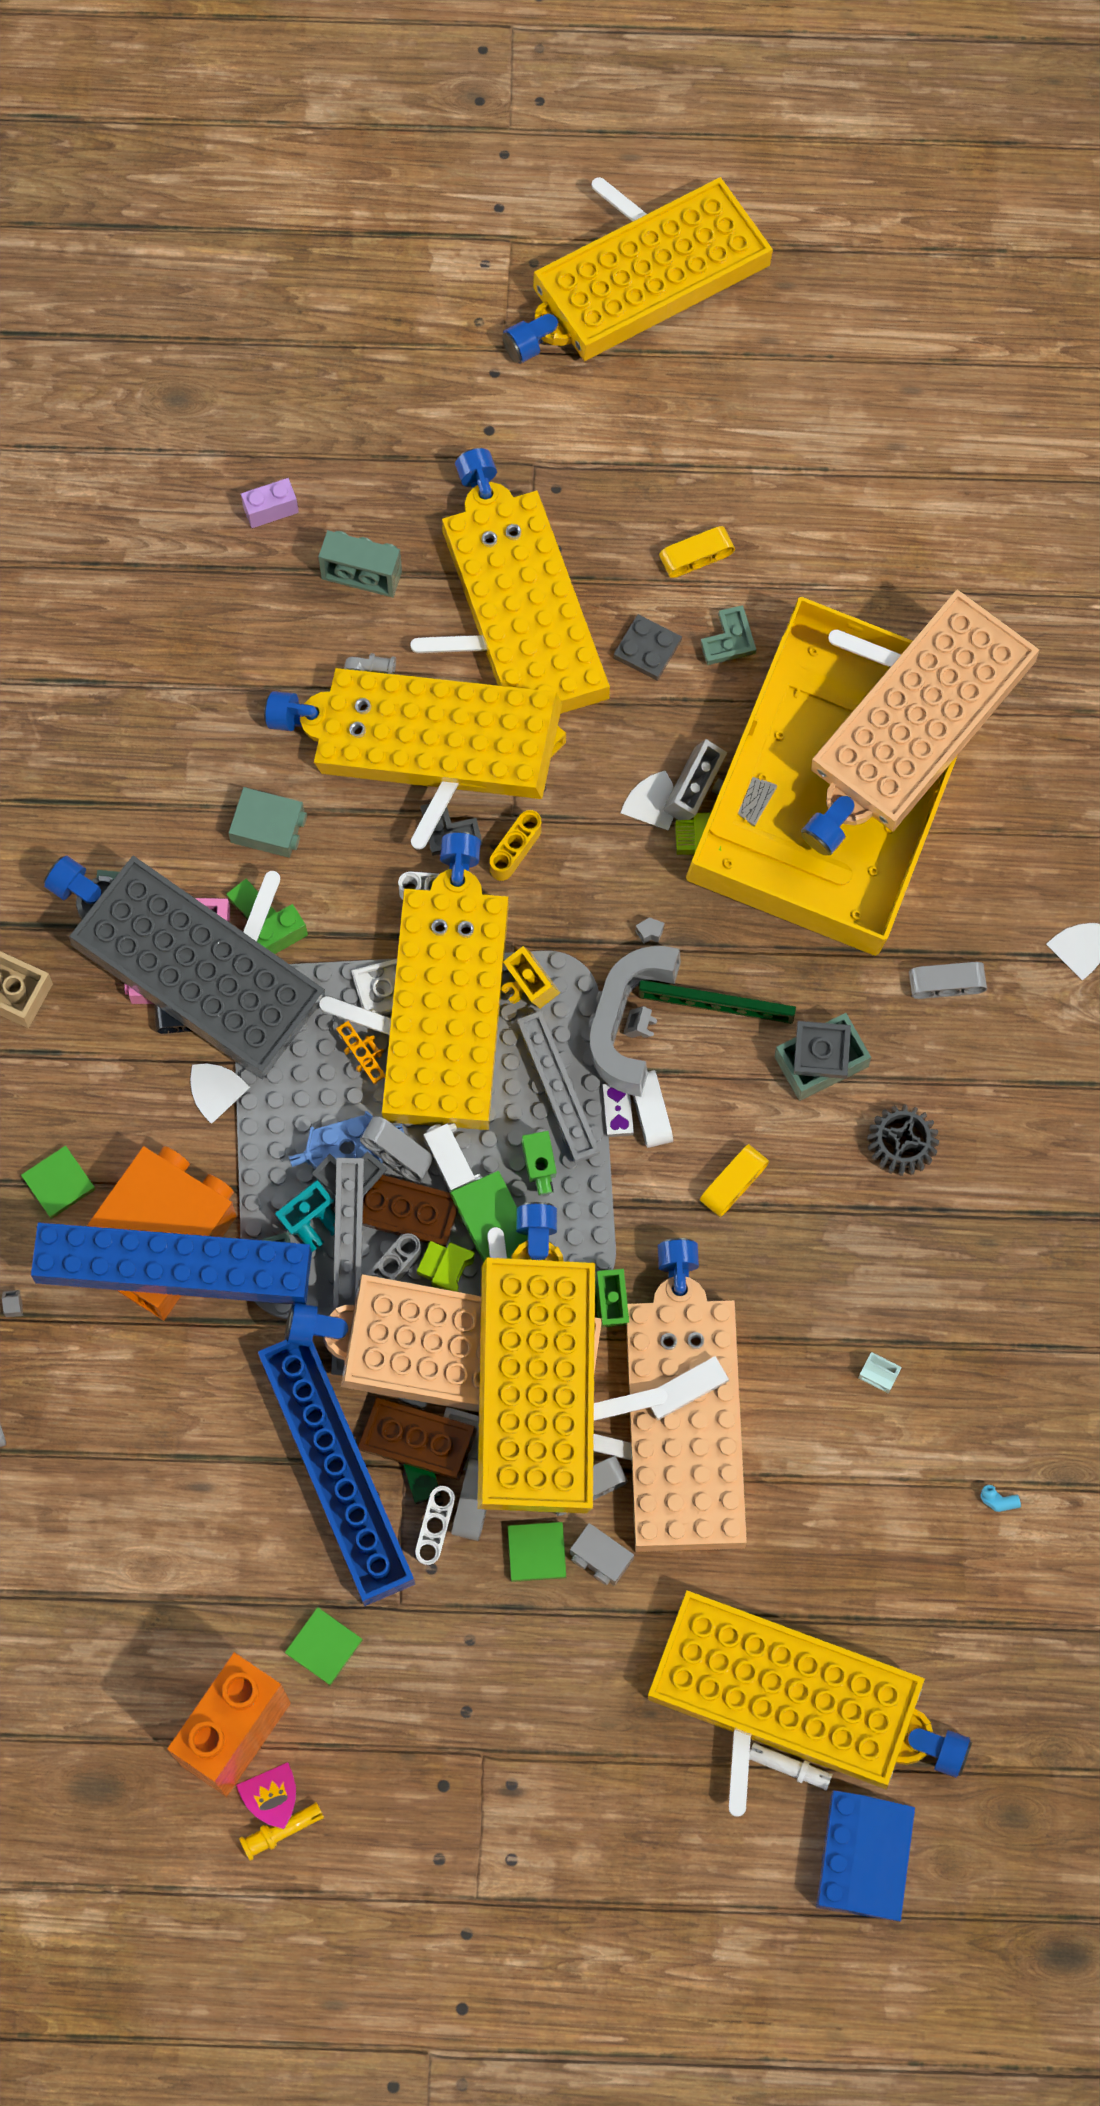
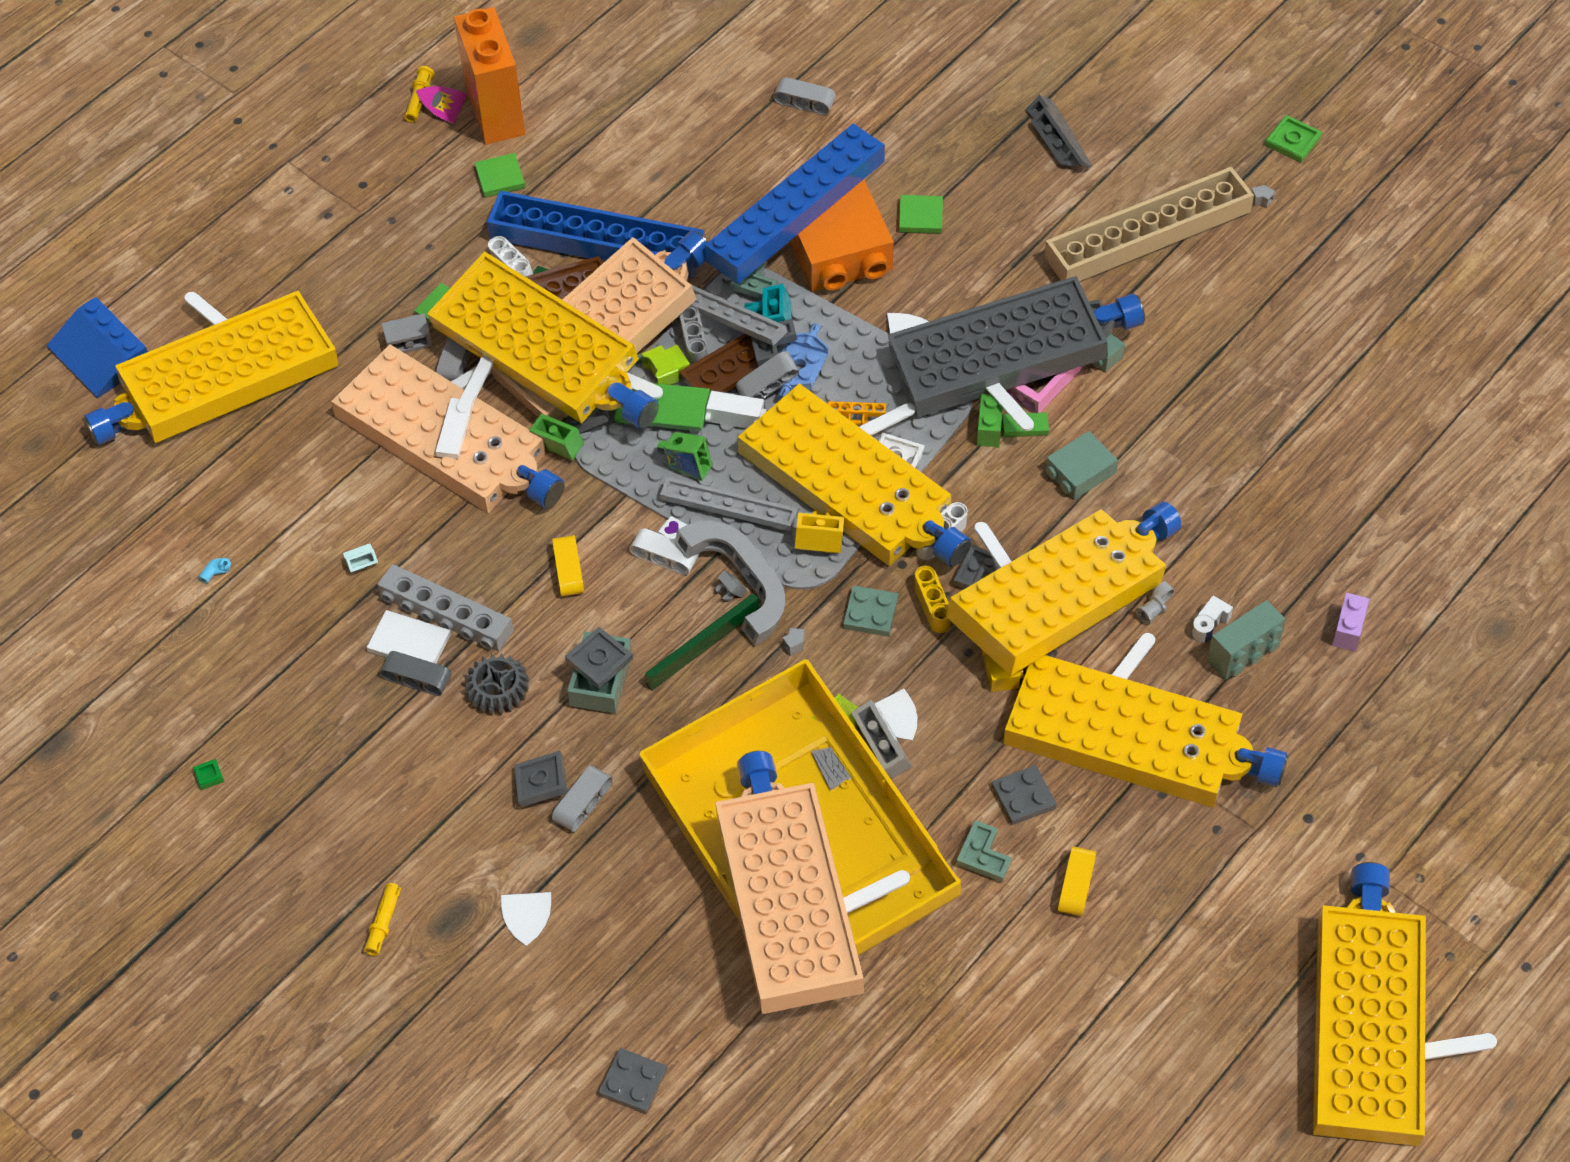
camera: 130 degrees right, 15 degrees down
none -> white tile [367,610,451,663]
none -> light grey brick [377,564,514,652]
none -> dark grey beam [379,651,452,696]
none -> dark grey plate [515,751,567,807]
none -> sand green plate [843,585,899,637]
none -> white leg [1192,596,1233,642]

